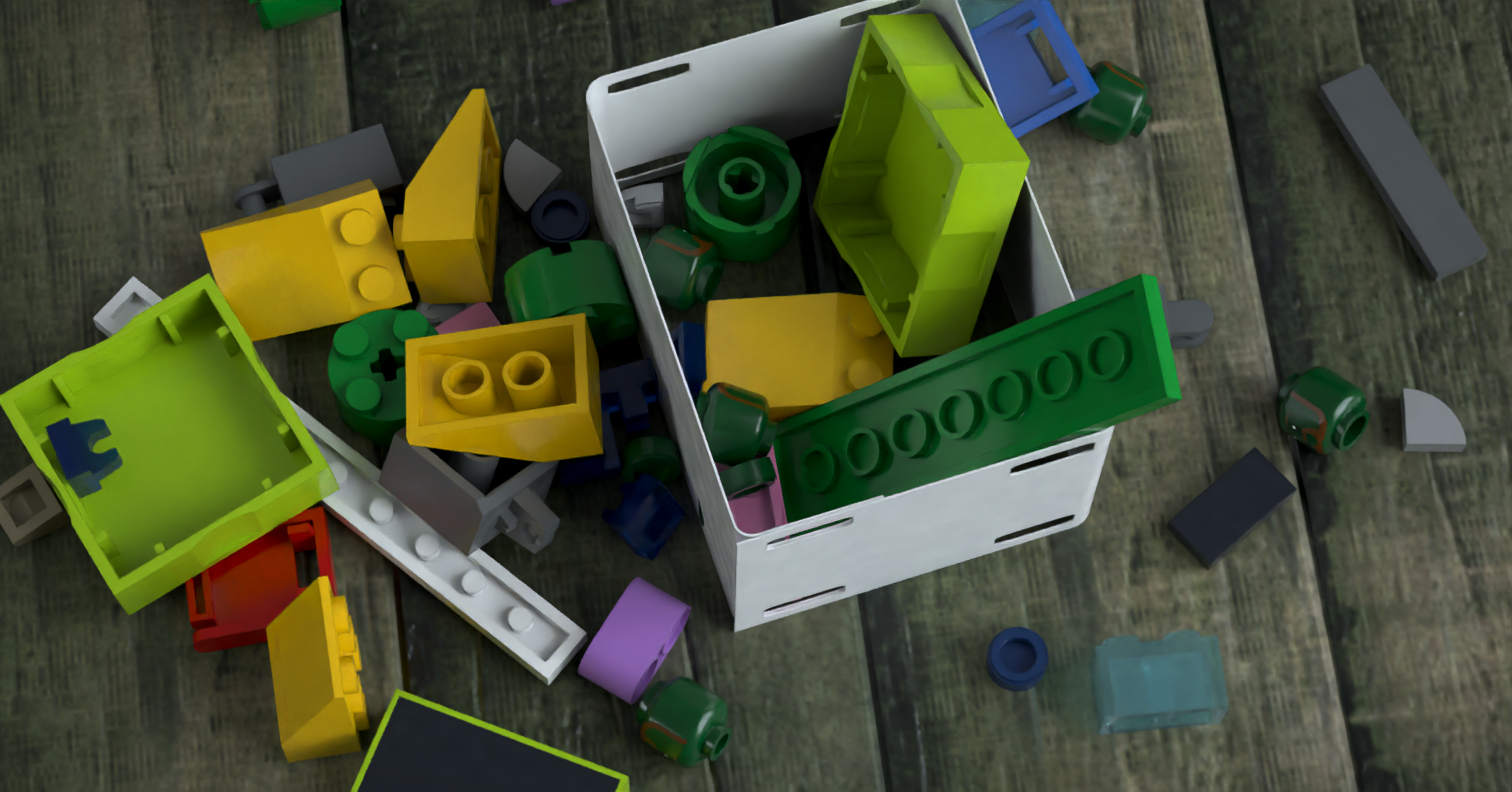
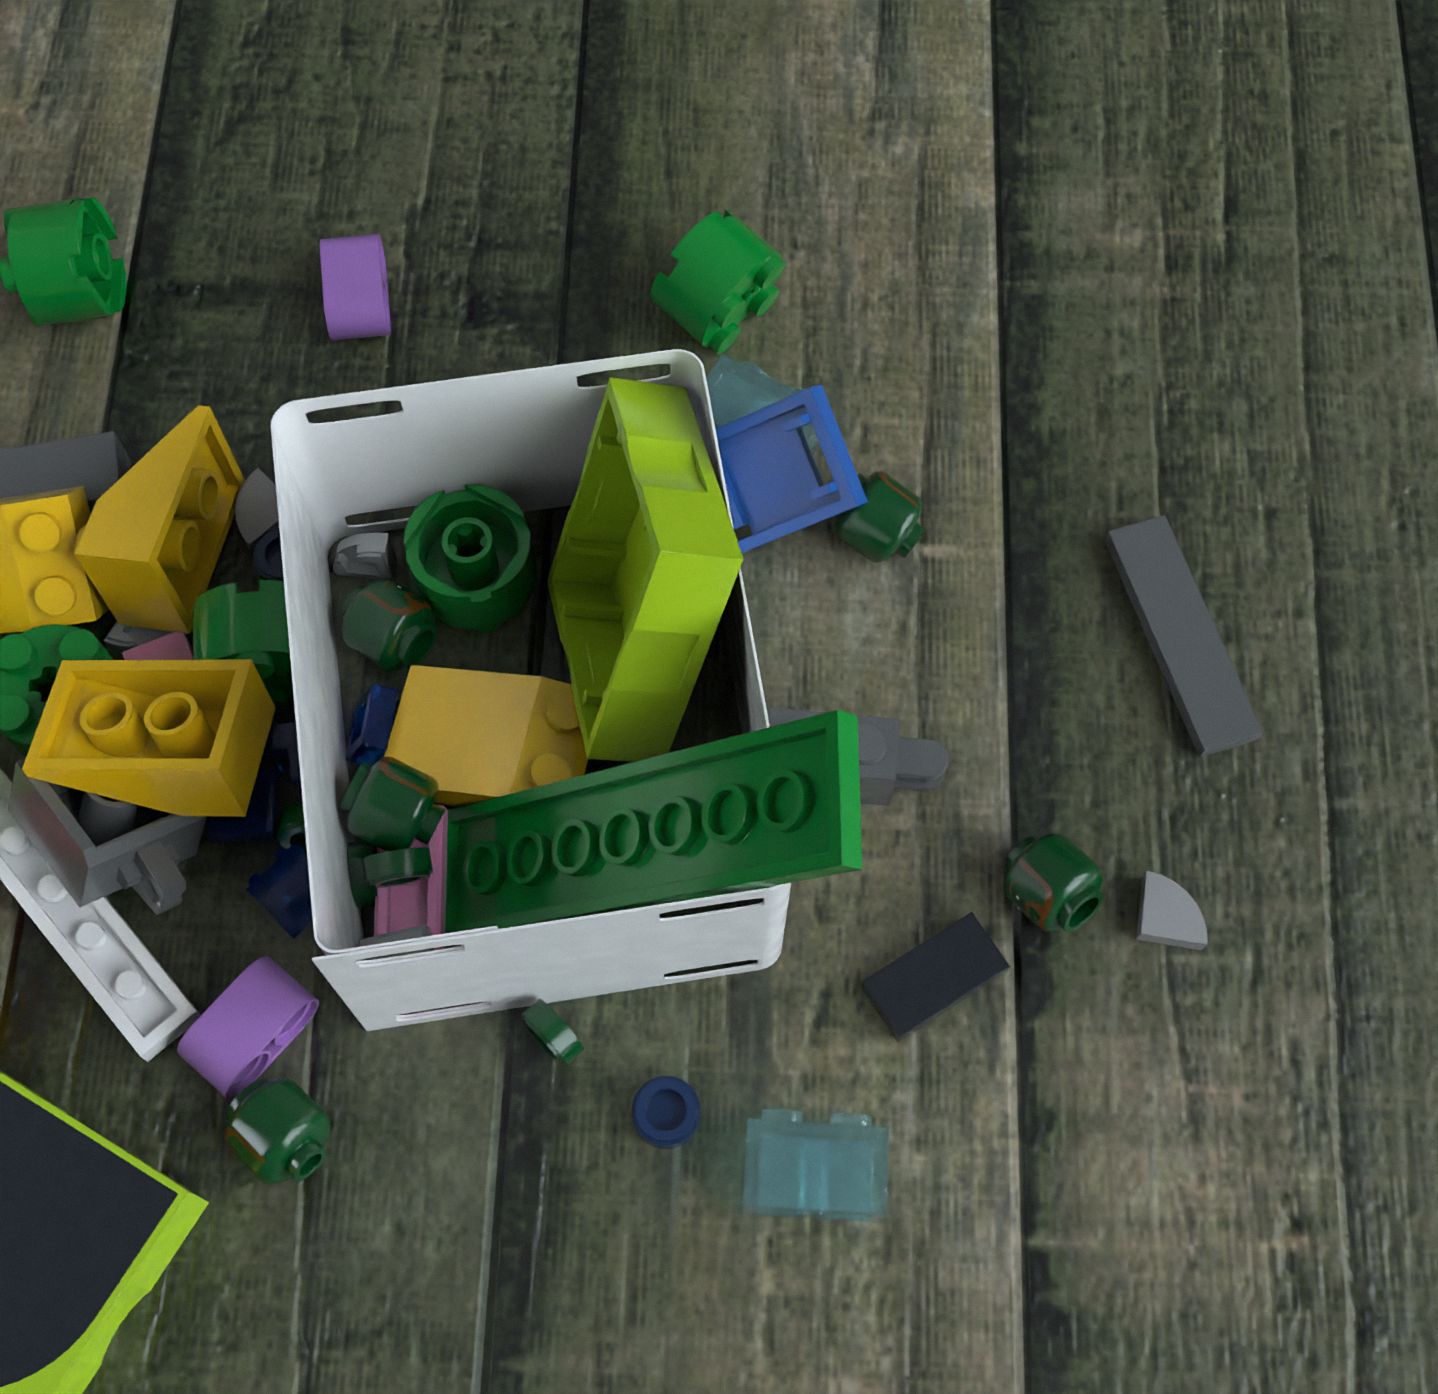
camera: 10 degrees right, 0 degrees up
none -> dark green tile [521,998,584,1066]

